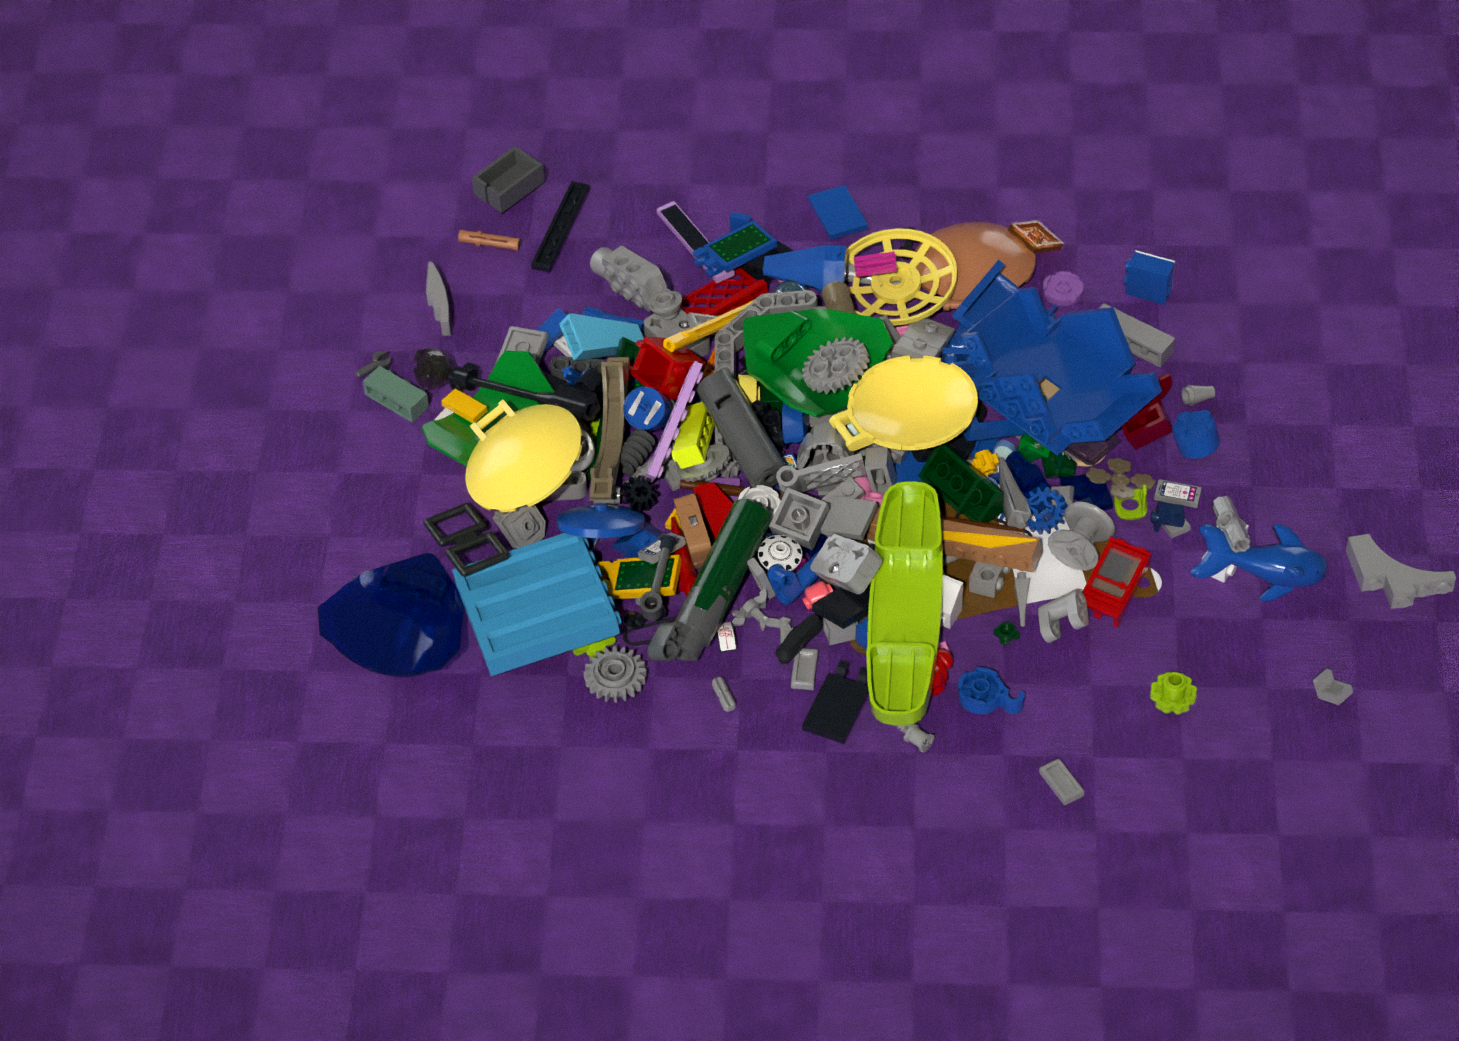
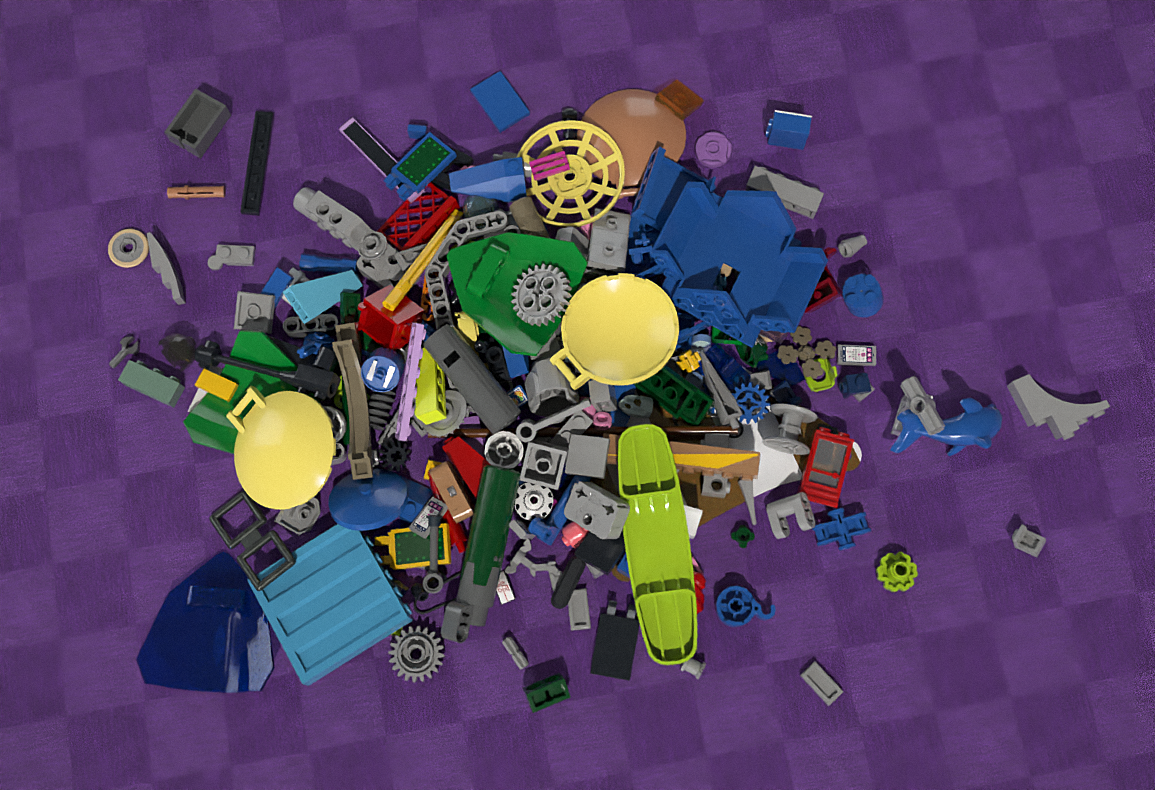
camera: 15 degrees left, 25 degrees up
none -> wheel [108,229,149,268]
none -> light grey hinge [208,245,256,270]
none -> dark green brick [522,673,571,713]
none -> blue axle [812,508,872,551]

